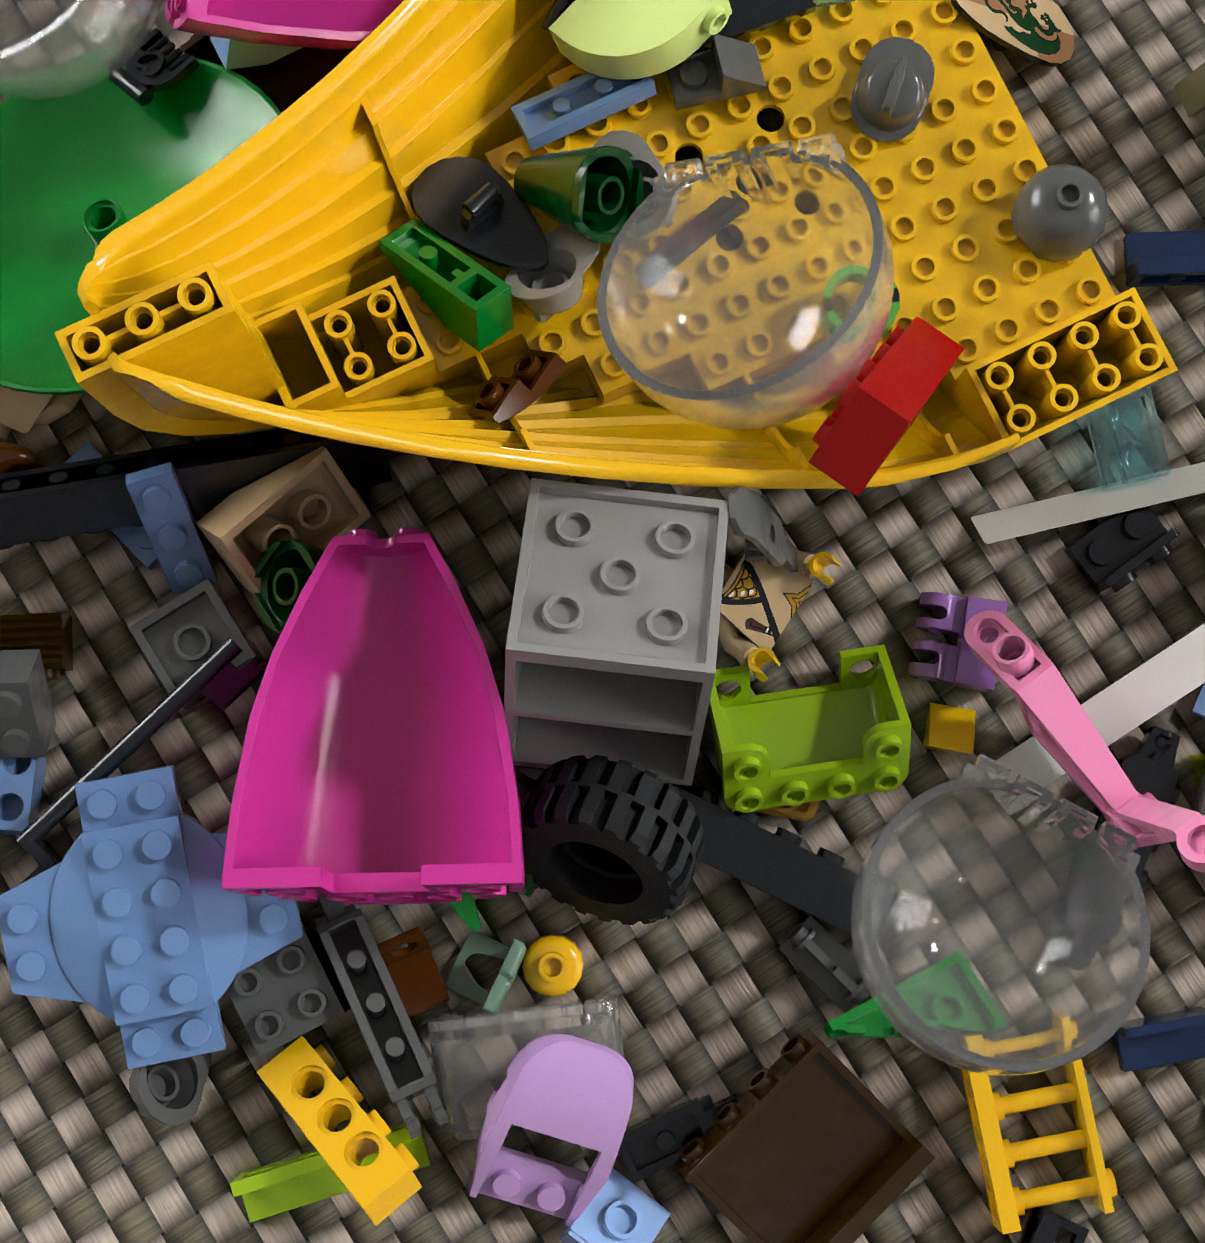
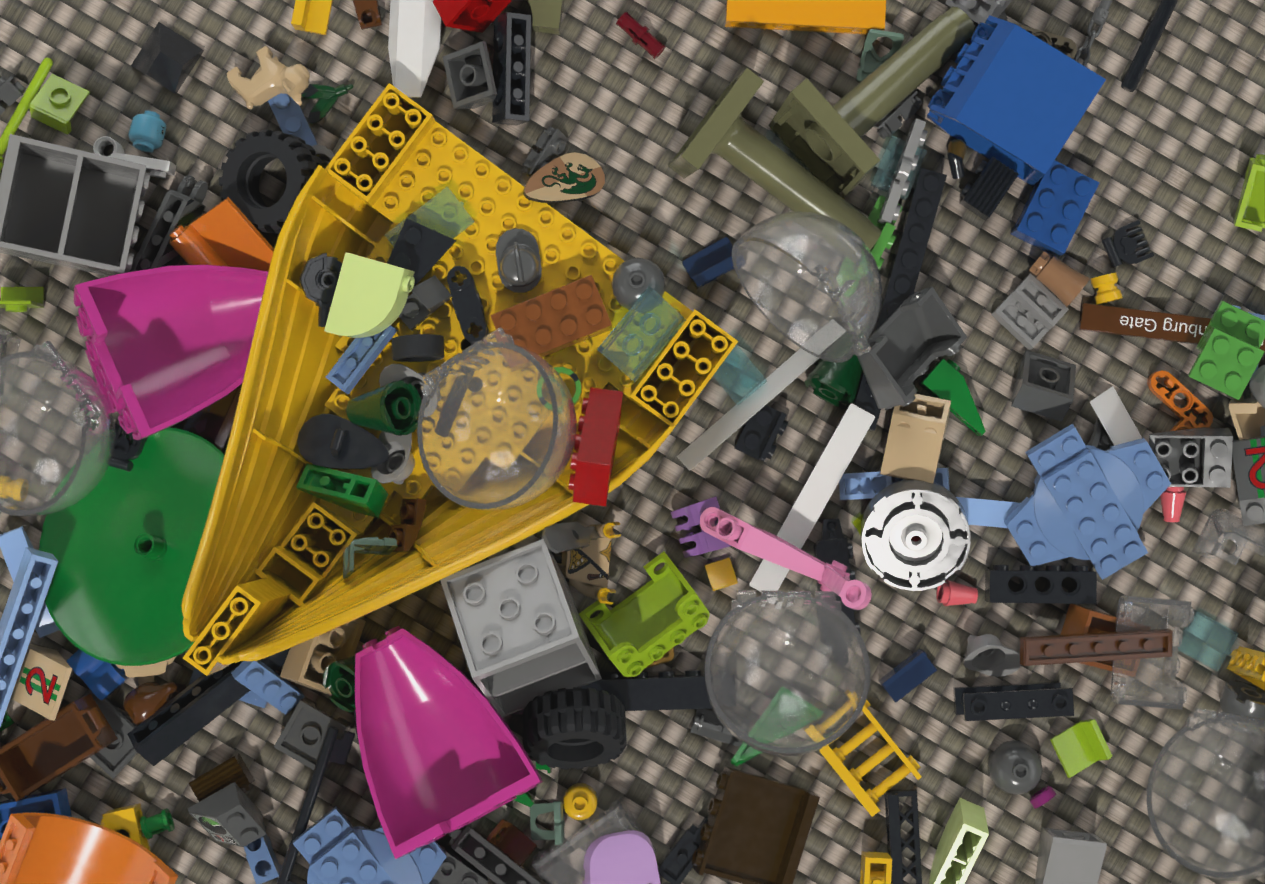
camera: 25 degrees left, 5 degrees up
none -> sand green piece [343,537,398,578]
none -> black tyre [392,334,444,362]
none -> black piece [447,266,489,345]
none -> dark orange brick [490,275,612,369]
none -> clear light blue tile [597,287,686,382]

